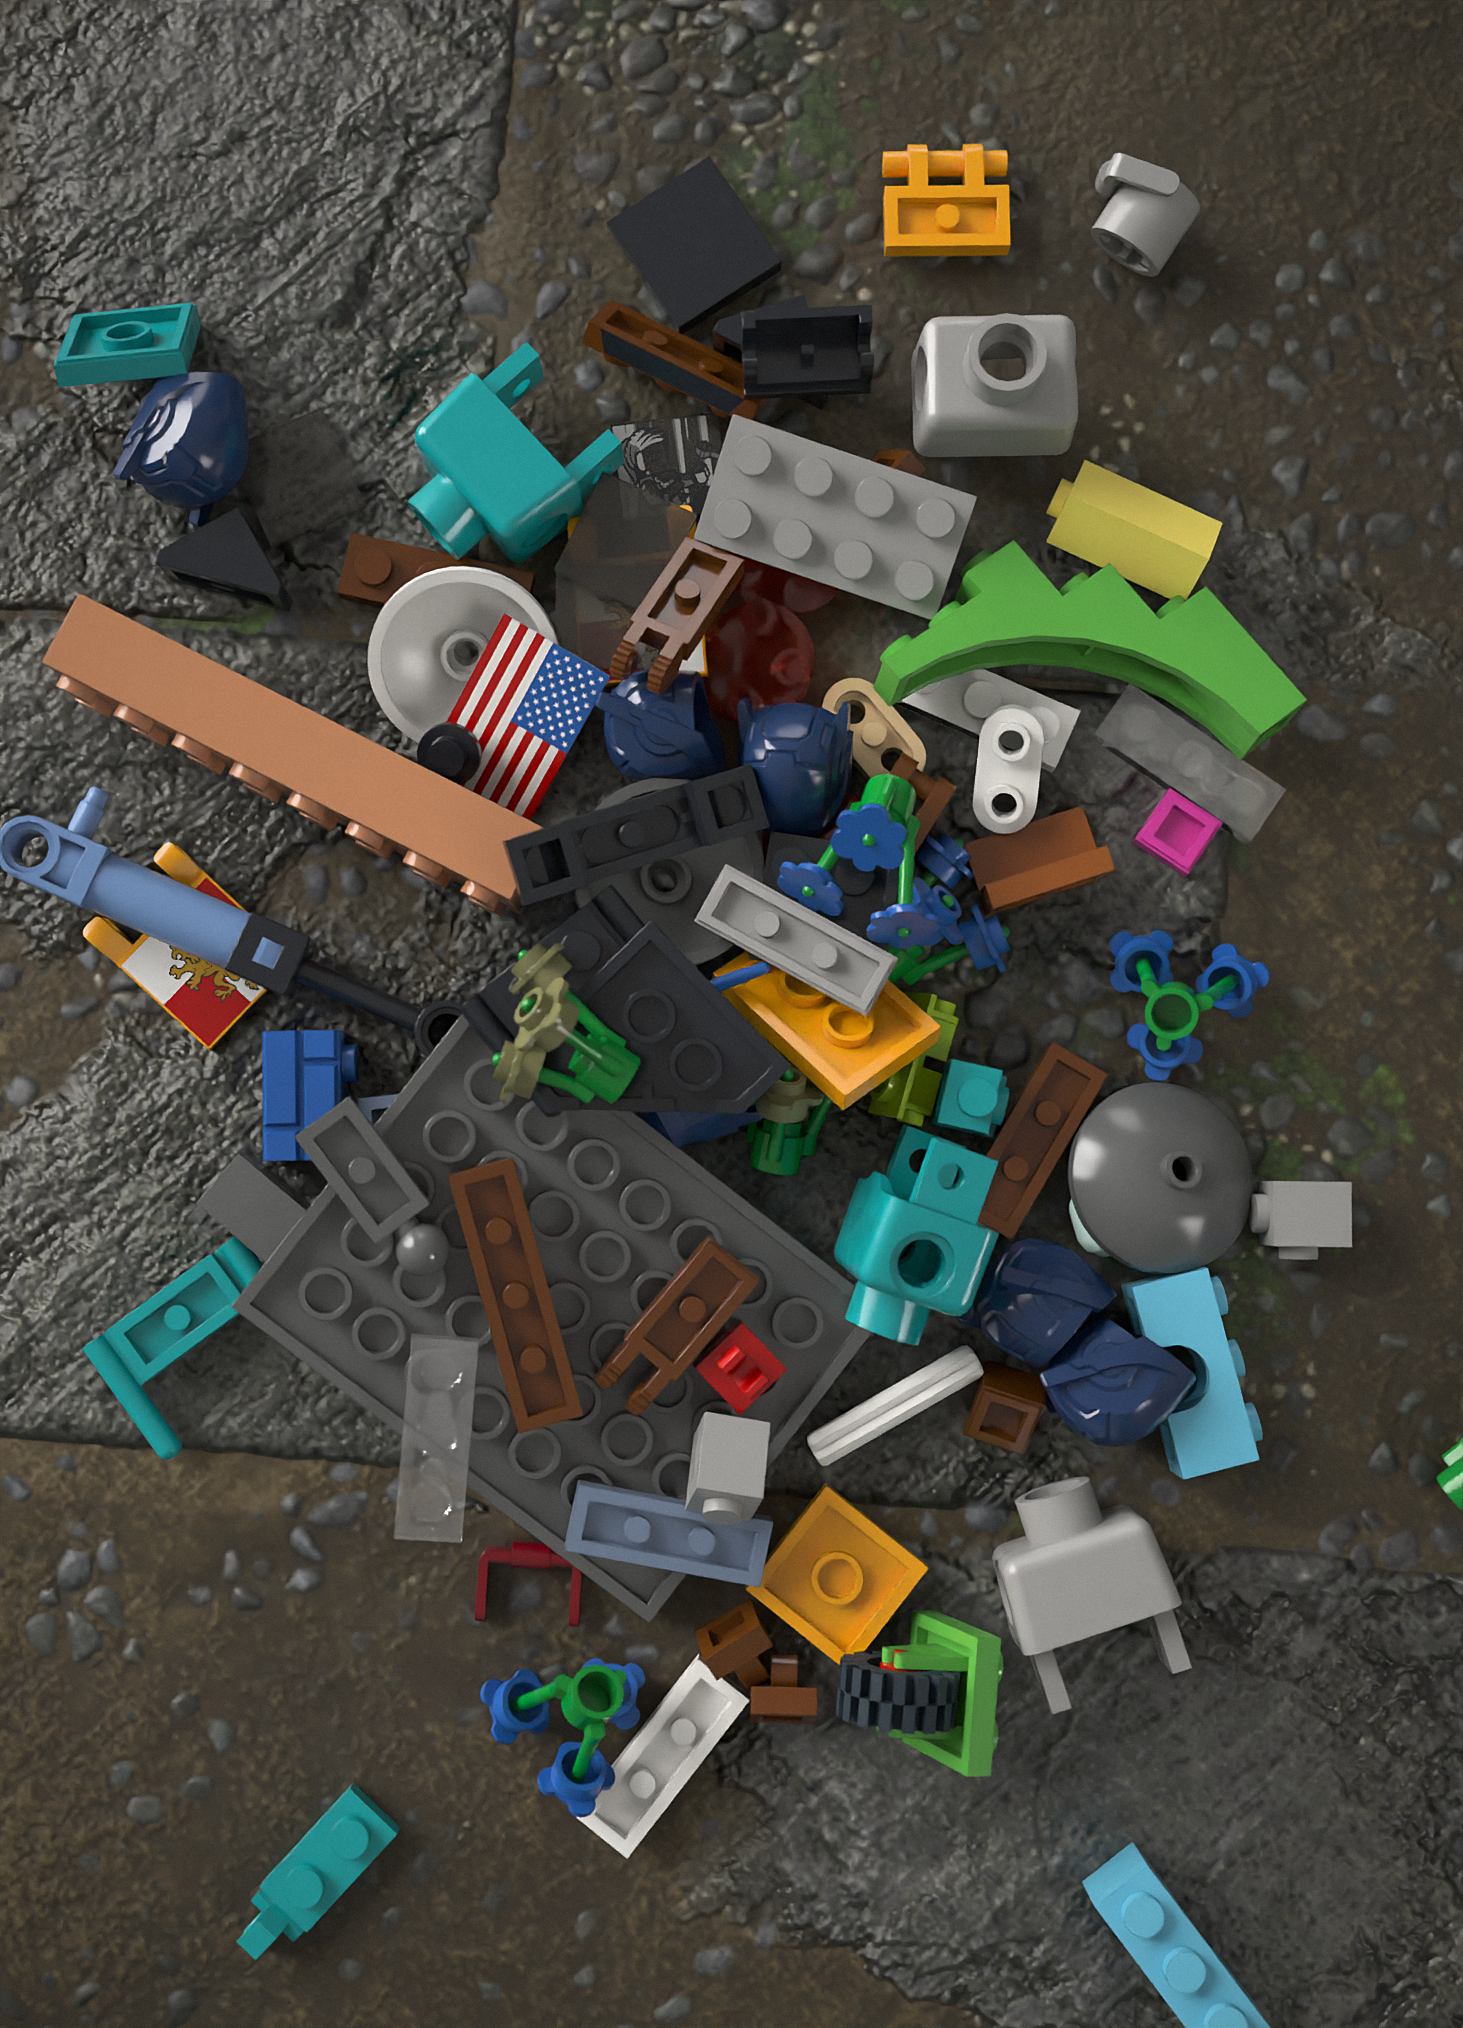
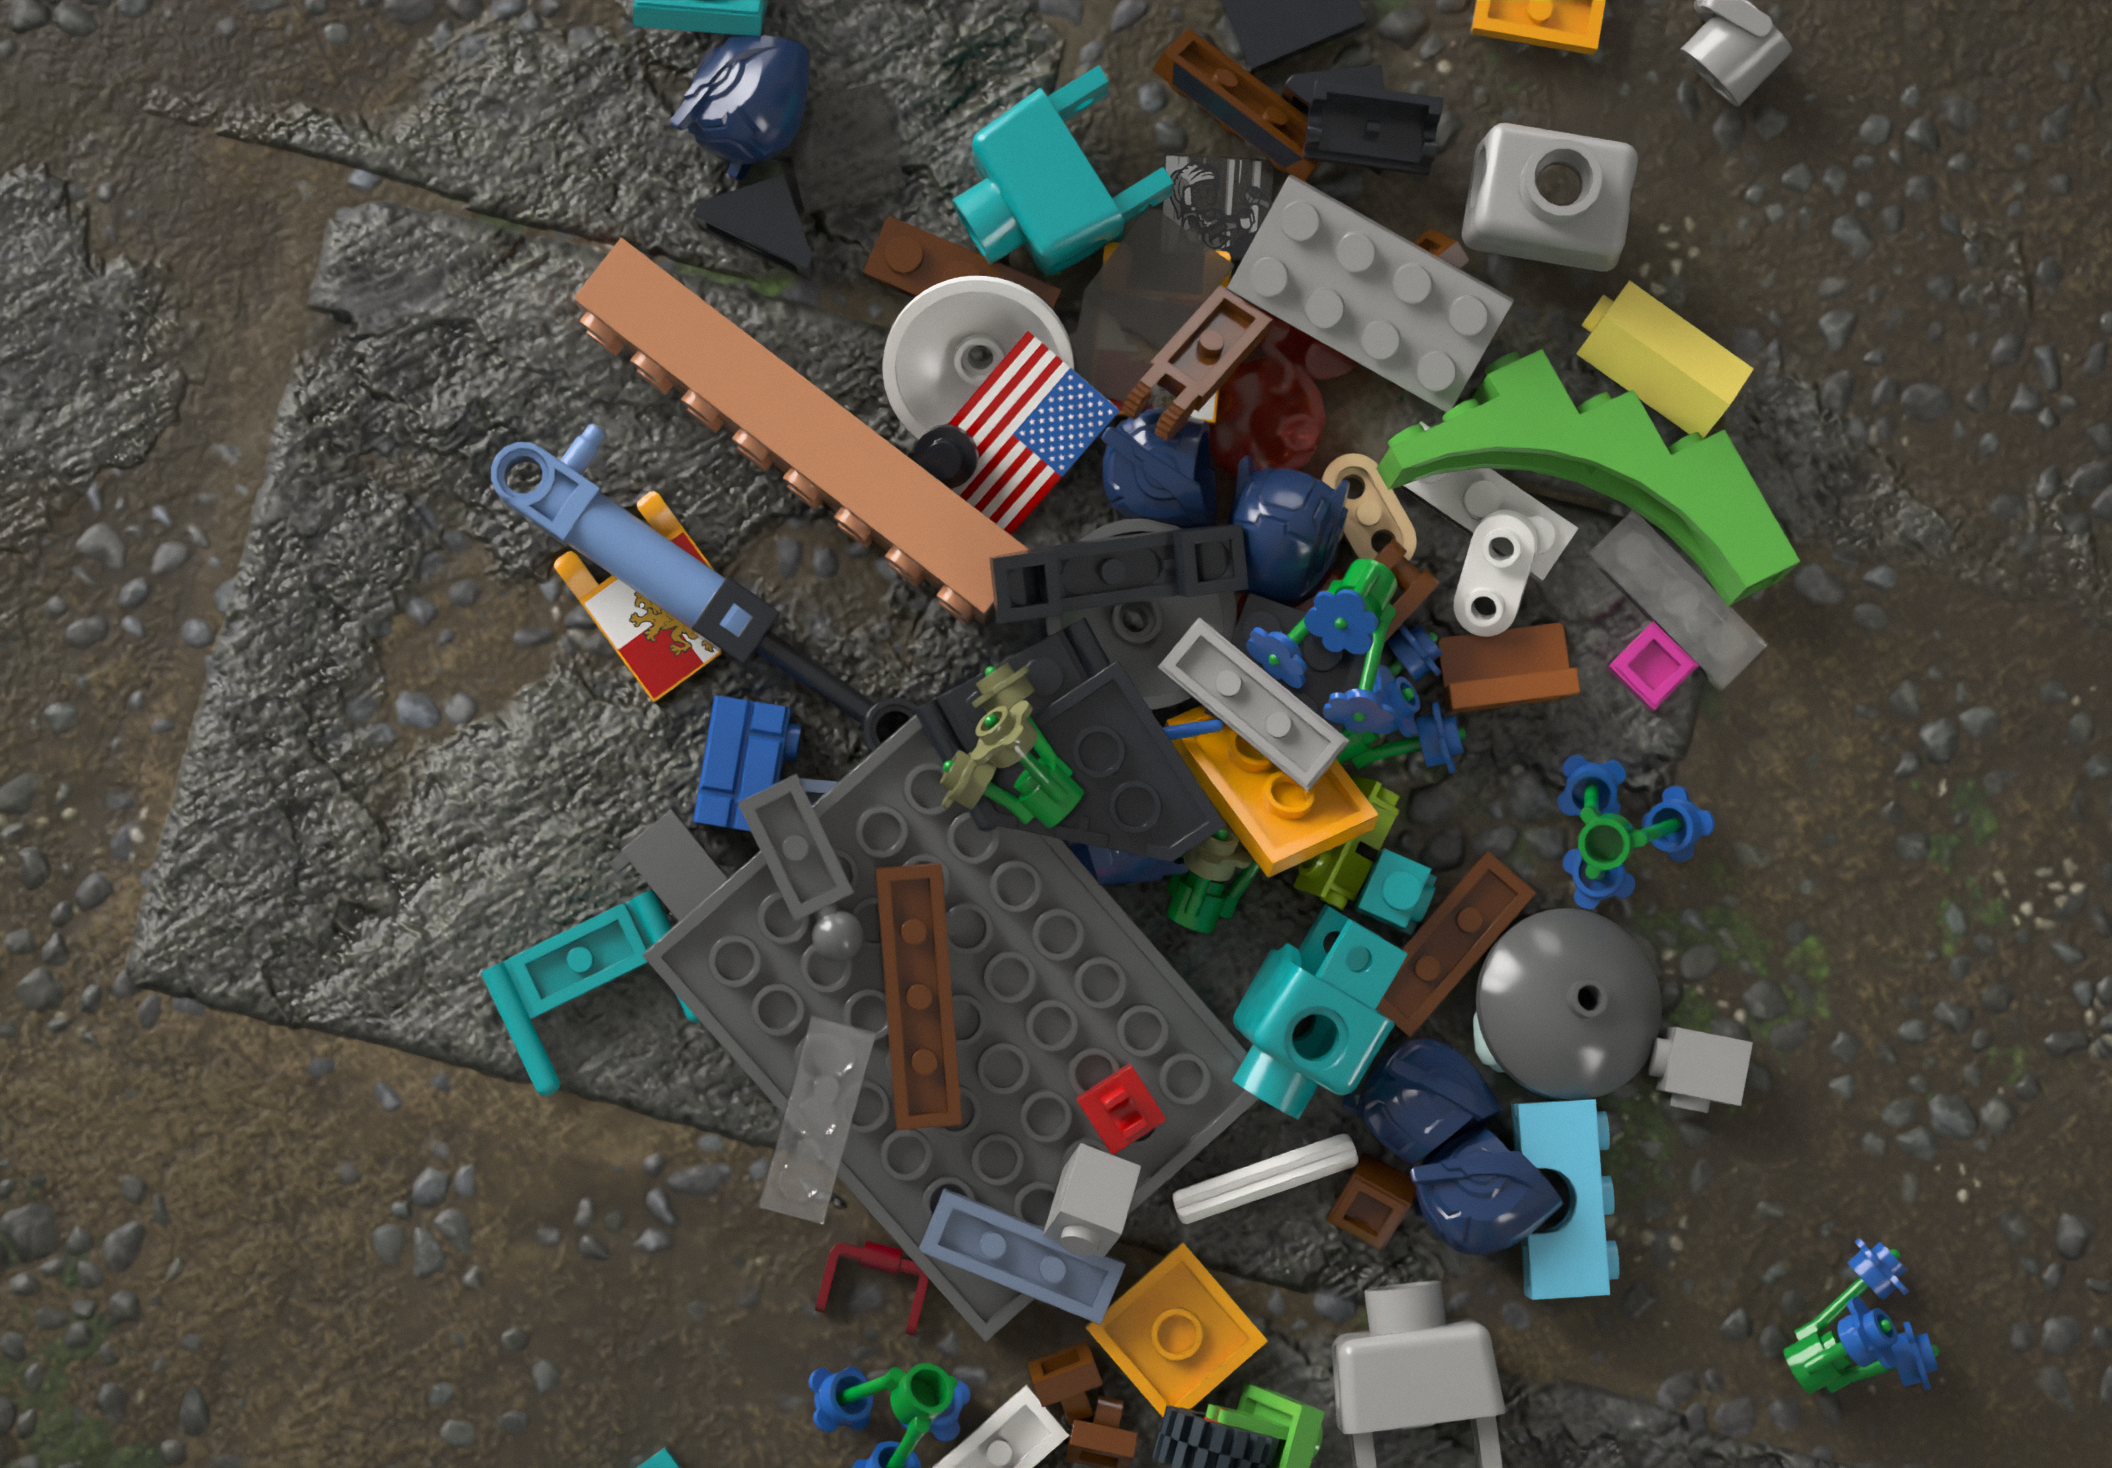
camera: 10 degrees right, 0 degrees up
reddish brown hinge [593,1235,760,1416] -> none

